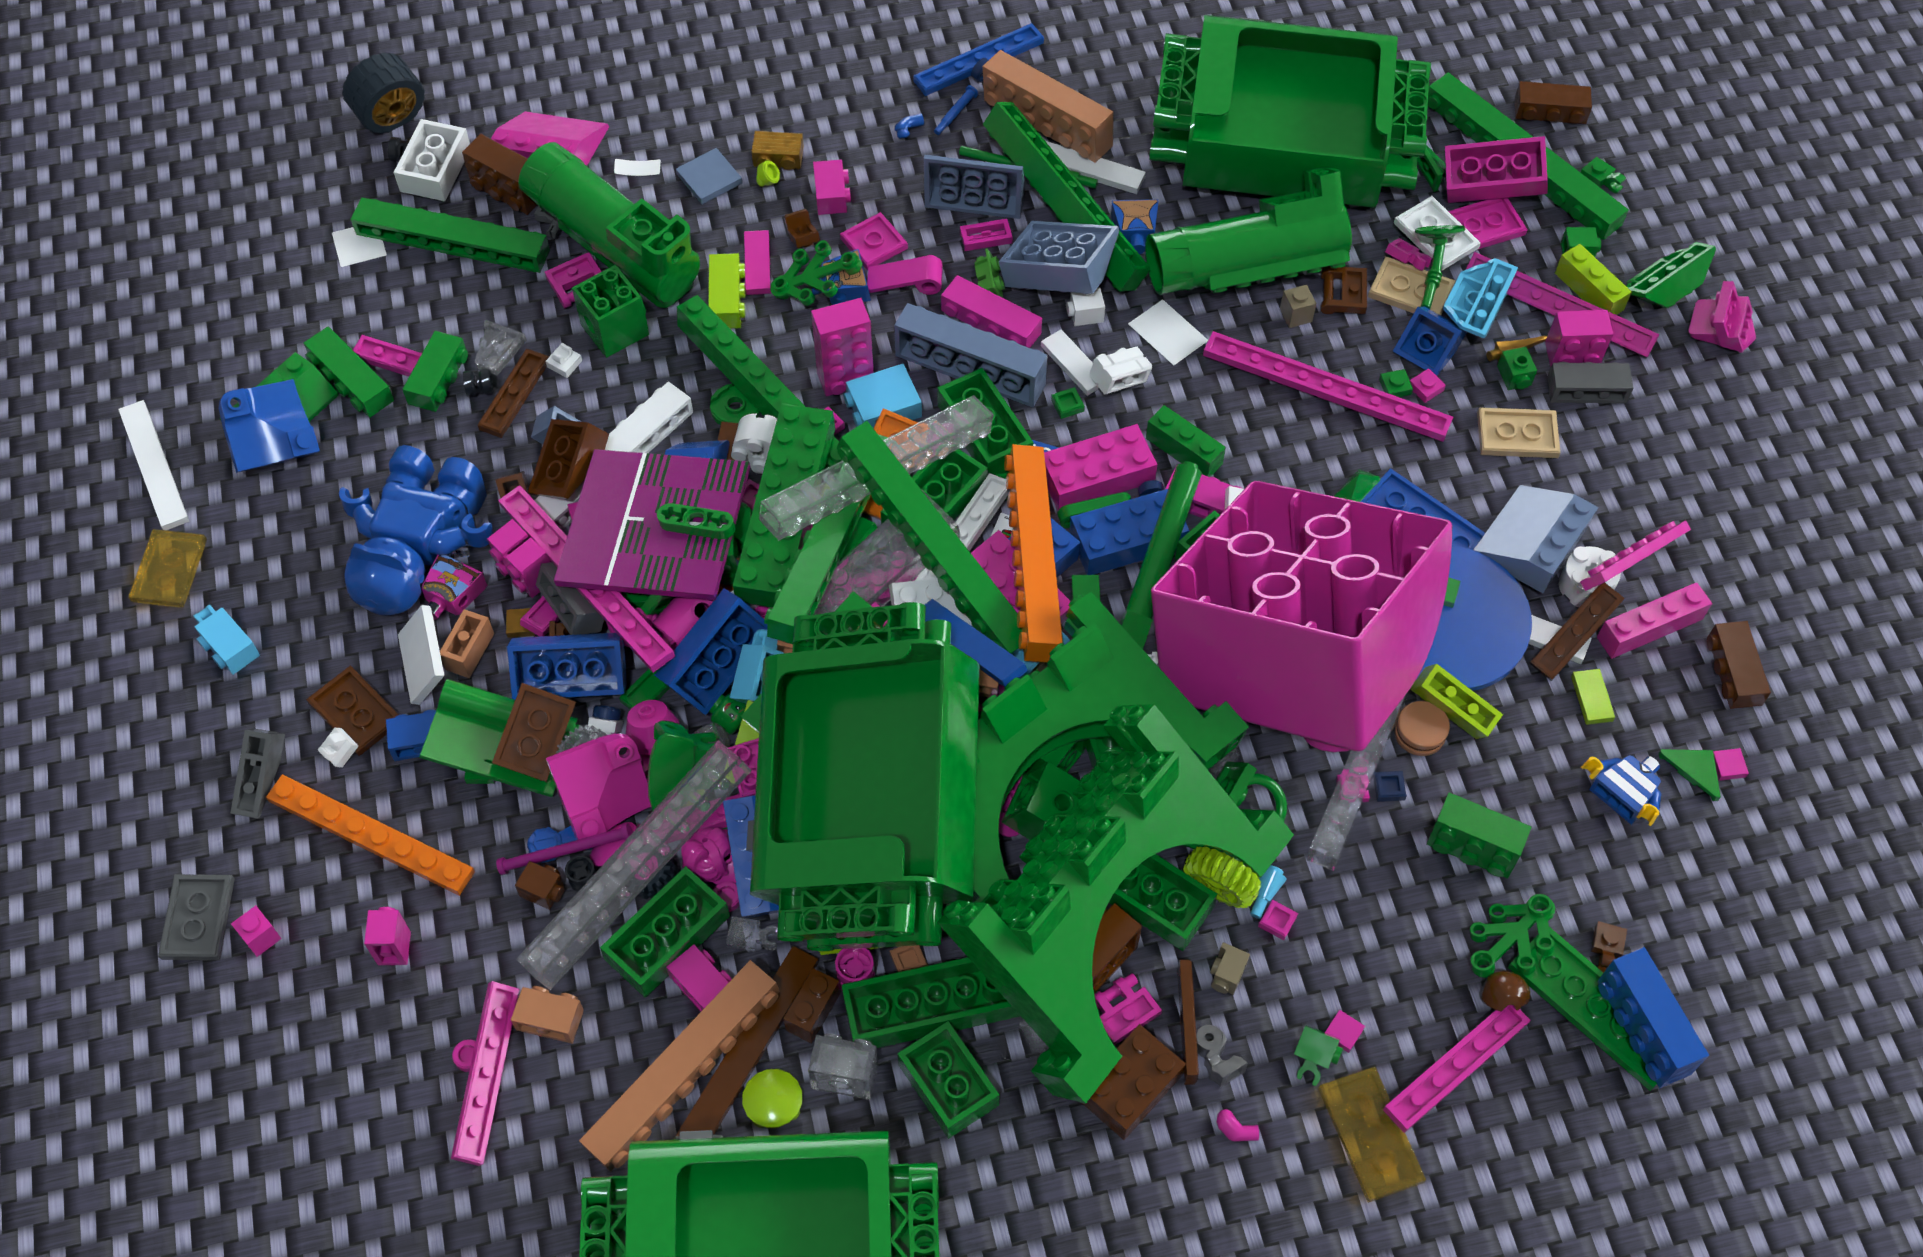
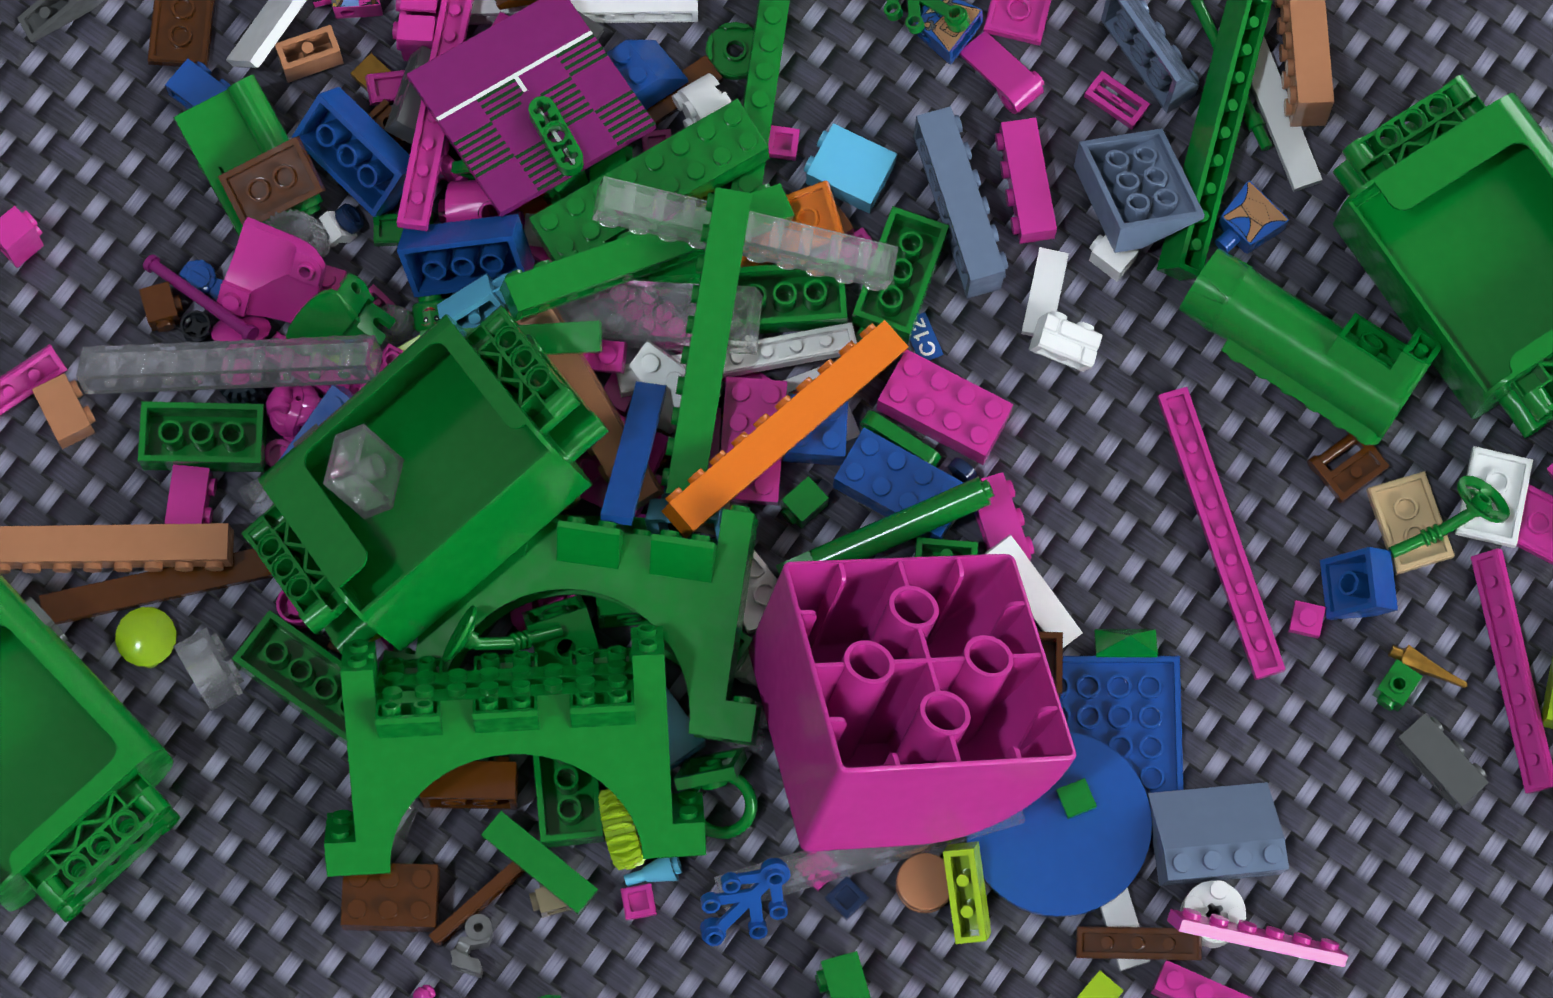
camera: 45 degrees right, 15 degrees up
orange plate [266,774,475,896] -> none
white tile [318,727,358,767] -> none
dark pink cone [625,700,680,756] -> none
reddish brown brick [783,968,841,1044] -> none
dark pink brick [811,298,874,396] -> none
green brick [897,1021,999,1139] -> none
bright green hinge [974,248,1005,298] -> none
green tile [1051,387,1085,419] -> none
dark pink plate [1094,973,1162,1045] -> none
white sticker [1128,299,1208,365] -> none
green brick [1146,405,1226,477] -> none
dark tan brick [1280,285,1317,328] -> none
green plate [1379,369,1413,397] -> none
dark pink plate [1385,238,1433,271] -> none
medium azure wedge [1443,258,1518,338] -> none
tan tile [1477,408,1560,458] -> none
dark pink brick [1545,310,1613,367] -> none
none -> clear brick [323,424,404,519]
none -> green dish [442,605,563,663]
none -> green tile [481,811,598,915]
none -> blue plant [700,858,791,946]

